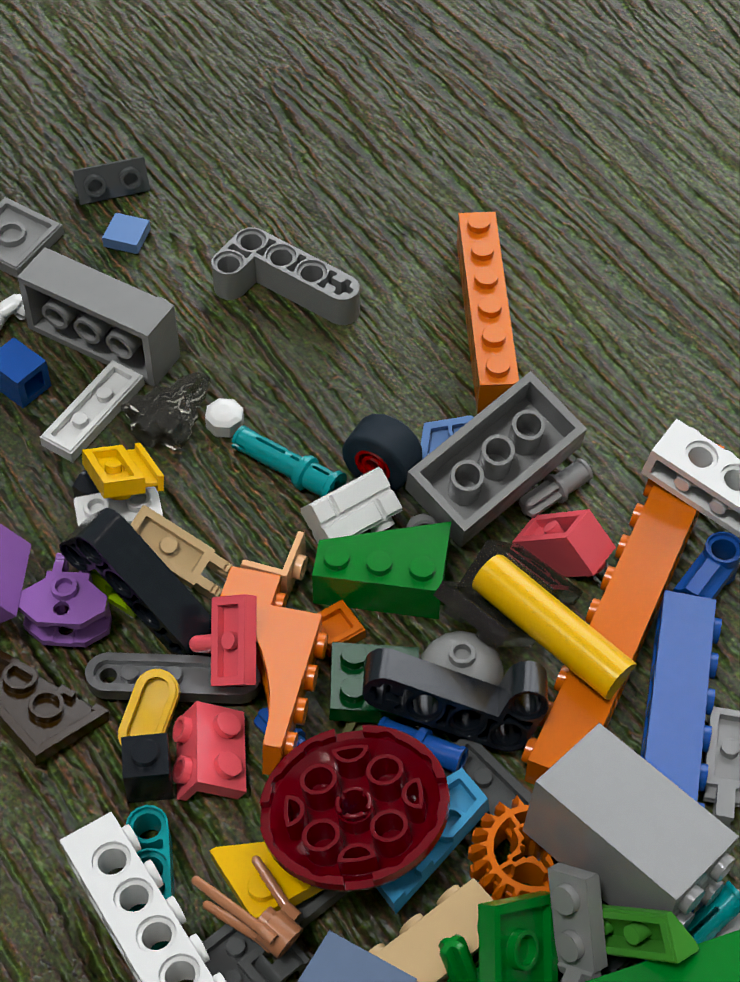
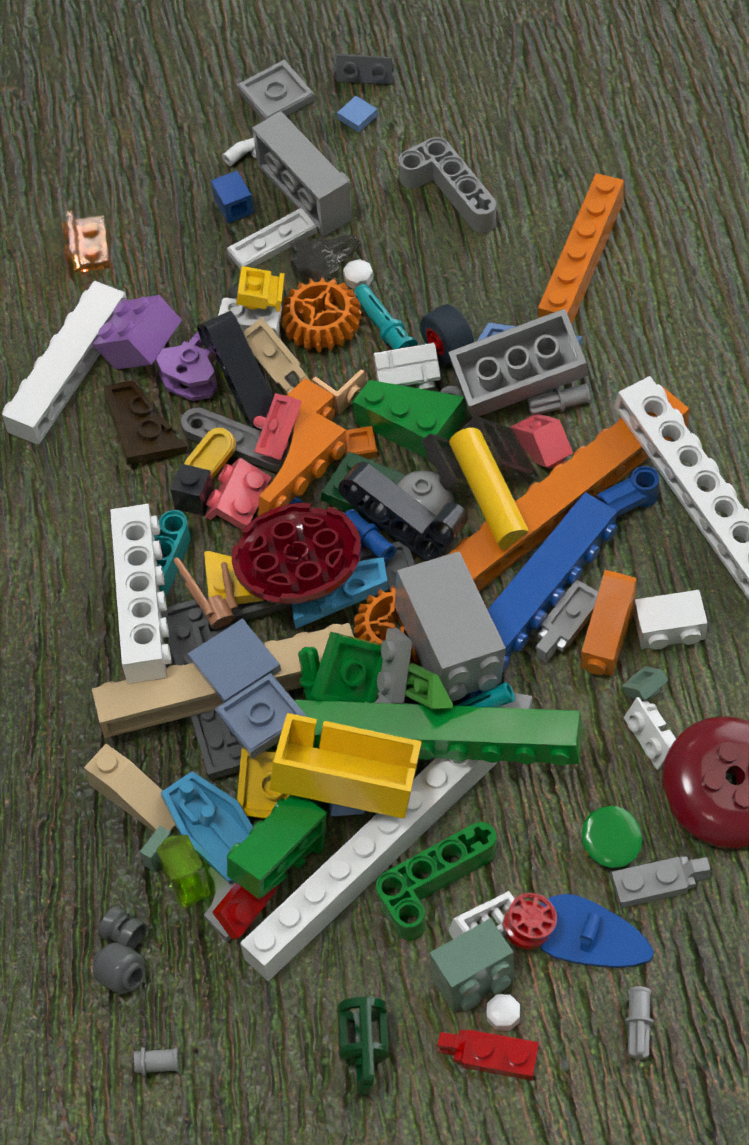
camera: 30 degrees right, 5 degrees up
none -> orange gear [281,276,362,353]

